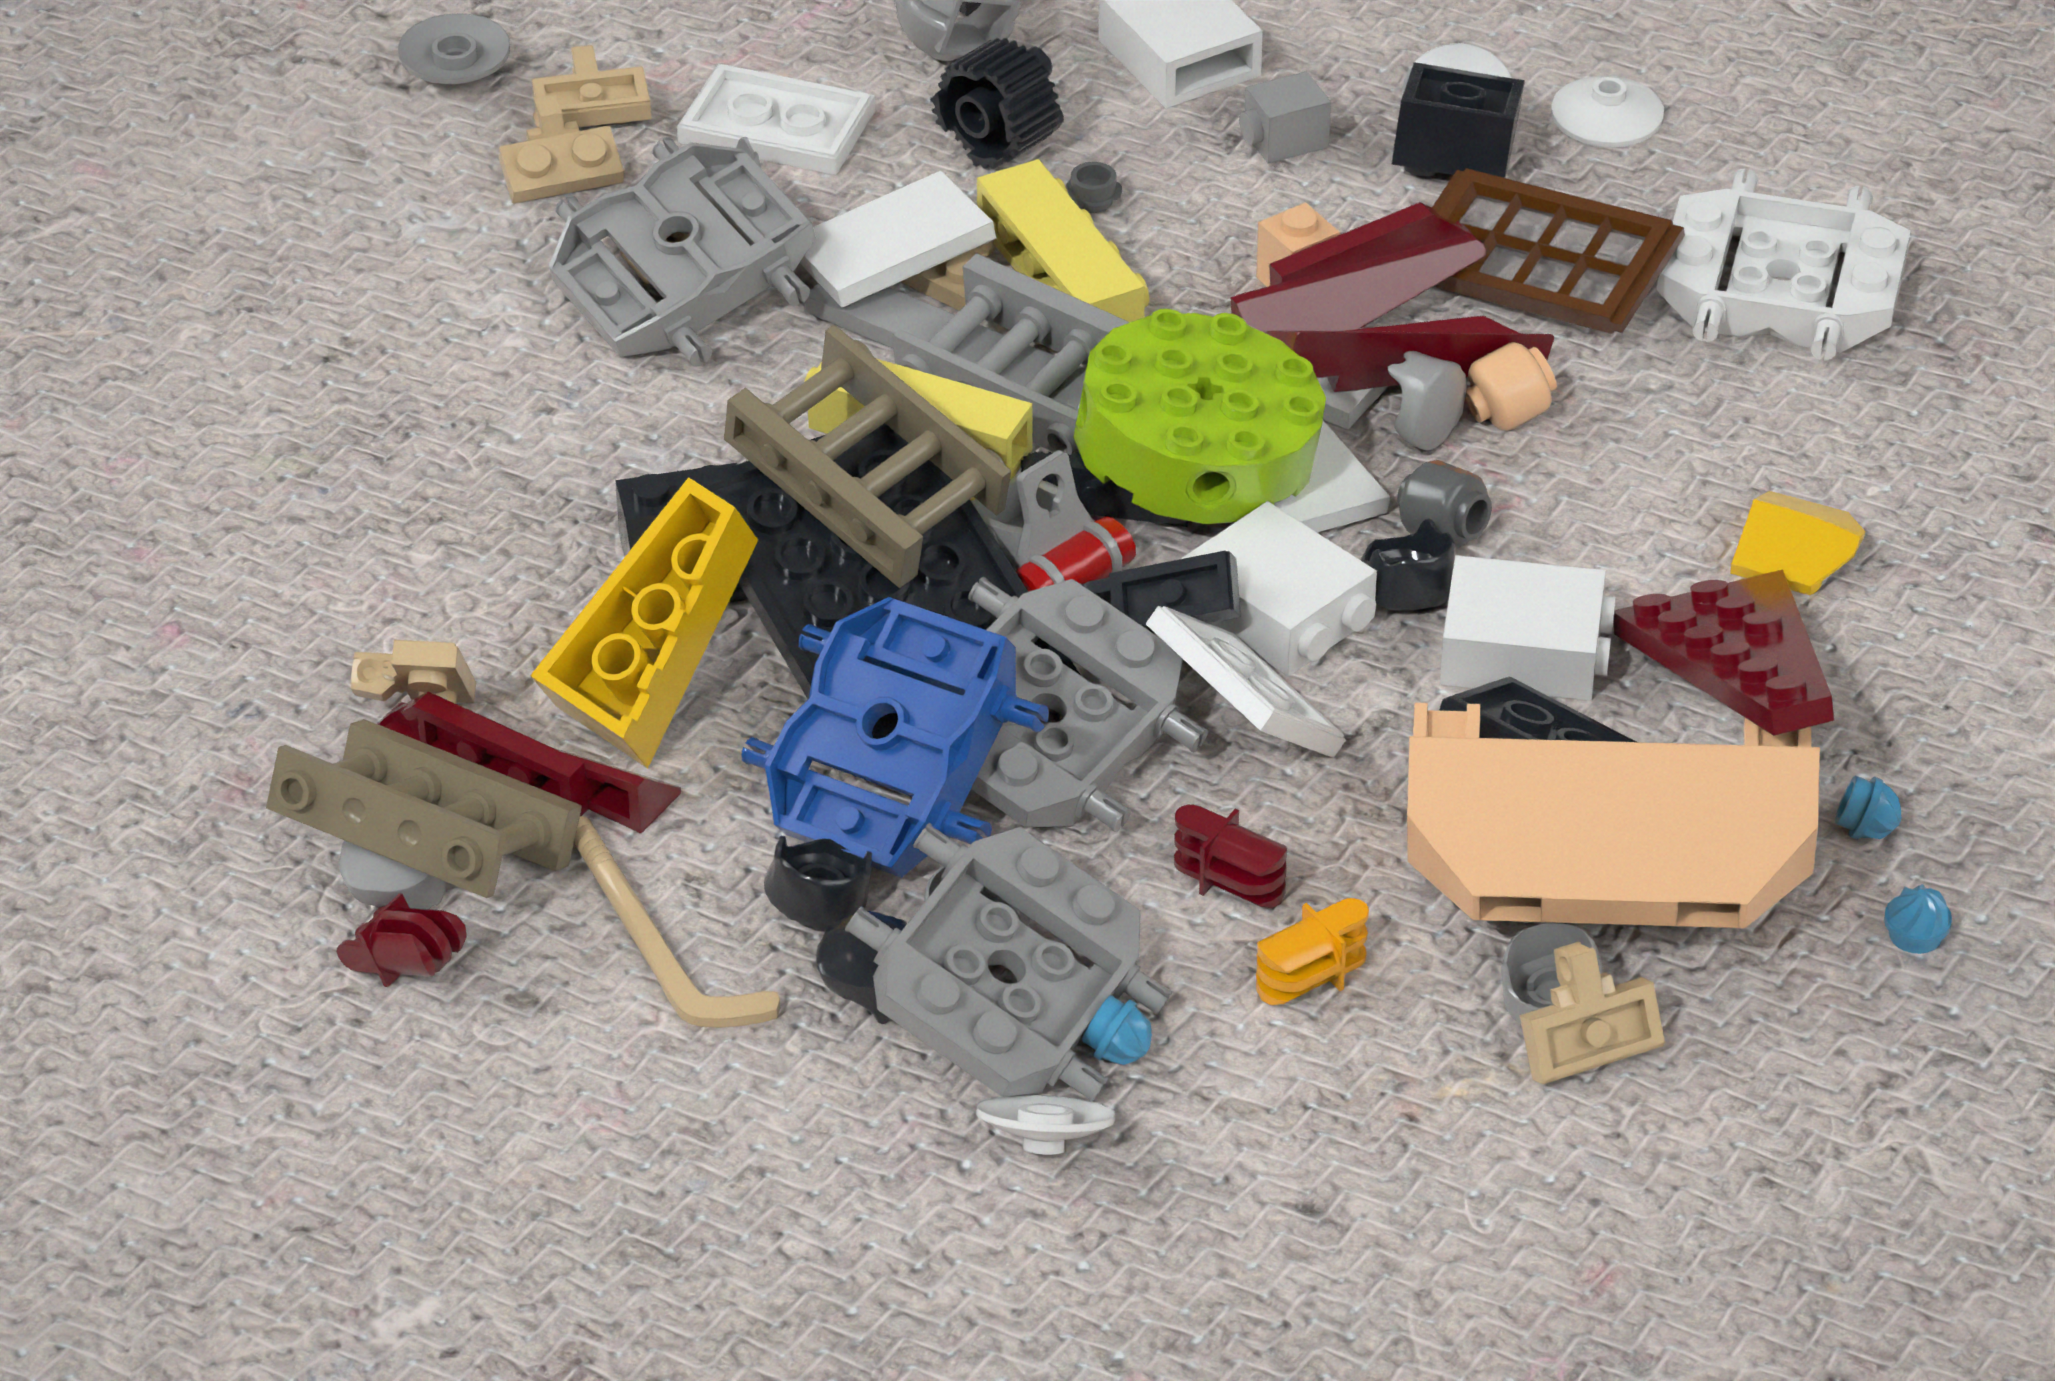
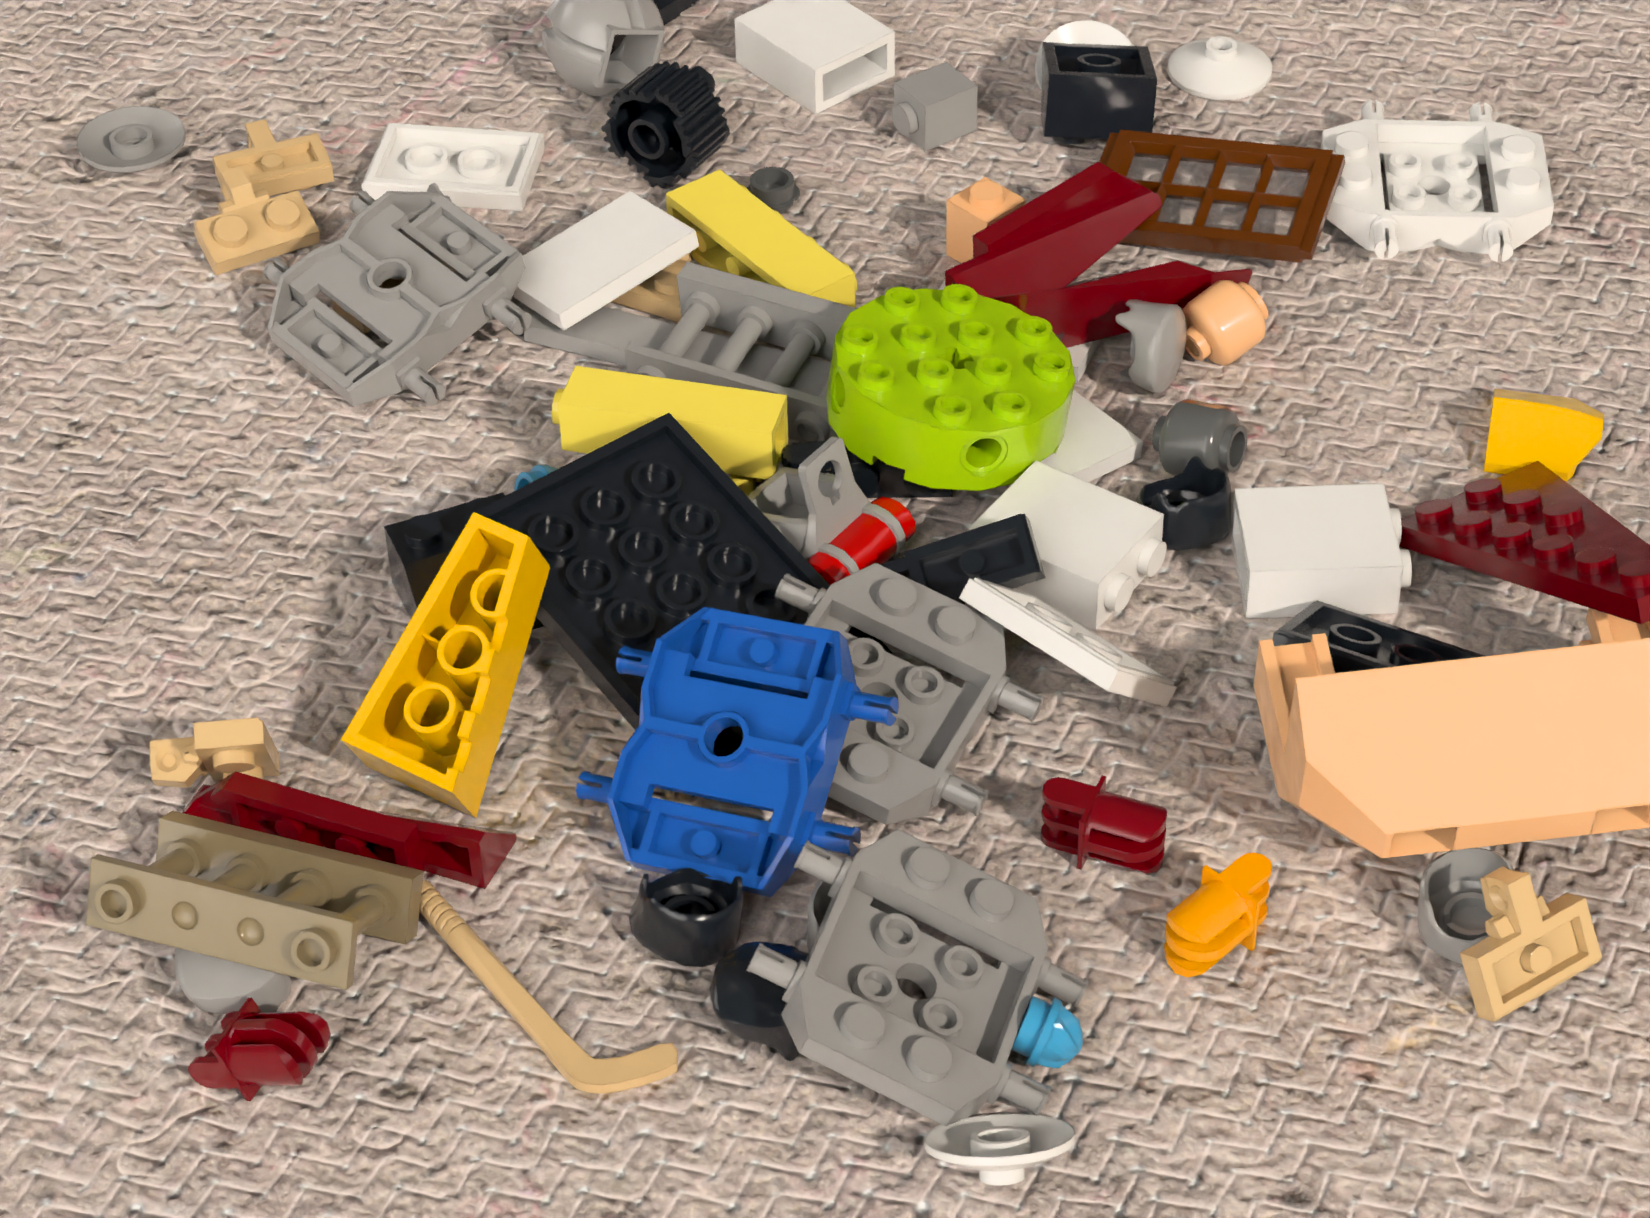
camera: 10 degrees left, 0 degrees up
dark tan fence [724,324,1011,588] -> none

